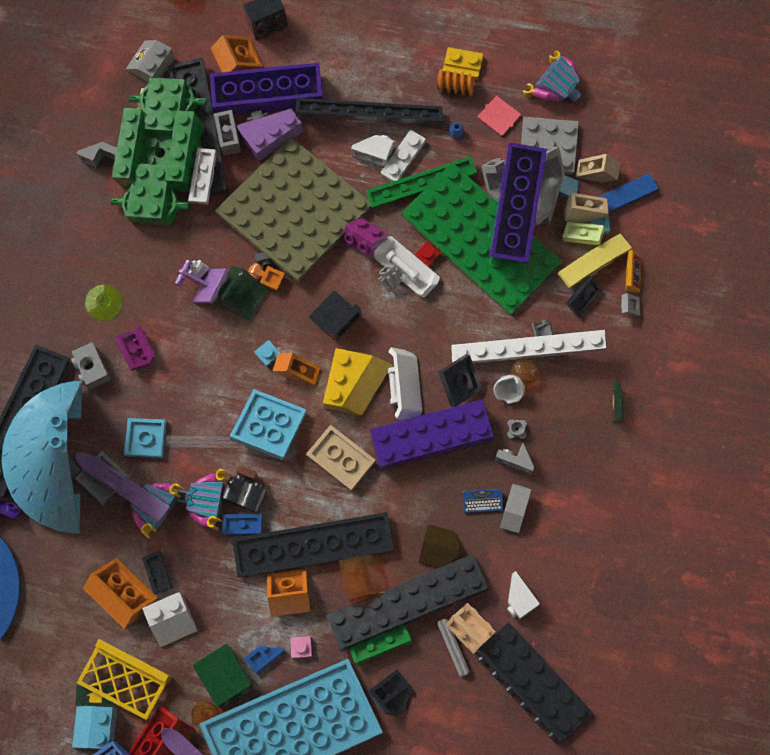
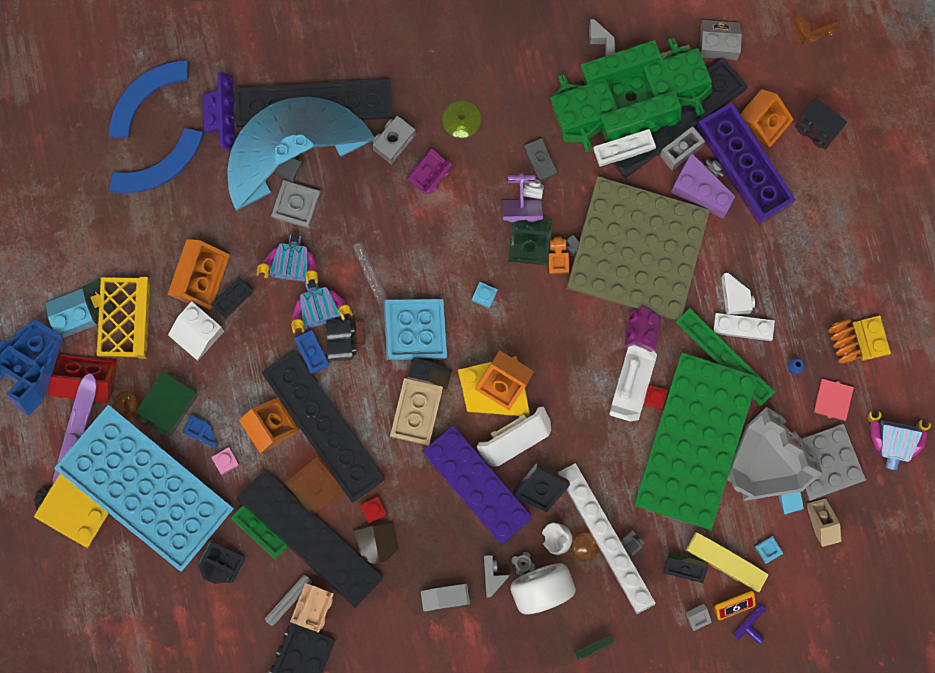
camera: 55 degrees right, 5 degrees up
medium lavender piece [75,453,170,521] -> none
medium azure tile [124,418,167,459] -> none
orange slope [273,353,320,385] -> none
black plate [296,98,443,126] -> none
black bracket [309,291,362,342] -> none
light grey gear [378,265,403,289] -> none
slope [462,489,503,513] -> none
dark purple brick [489,142,547,264] -> none
white slope [507,571,539,620] -> none
yellowish green plate [563,222,605,245] -> none
tan slope [564,193,608,223] -> none
blue tile [600,173,658,214] -> none
none -> red plate [360,497,387,524]
none -> black slope [408,358,452,389]
none -> orange slope [475,350,534,410]
none -> white wheel [511,563,576,614]
none -> dark grey plate [524,138,557,181]
none -> dark purple piece [733,604,766,644]

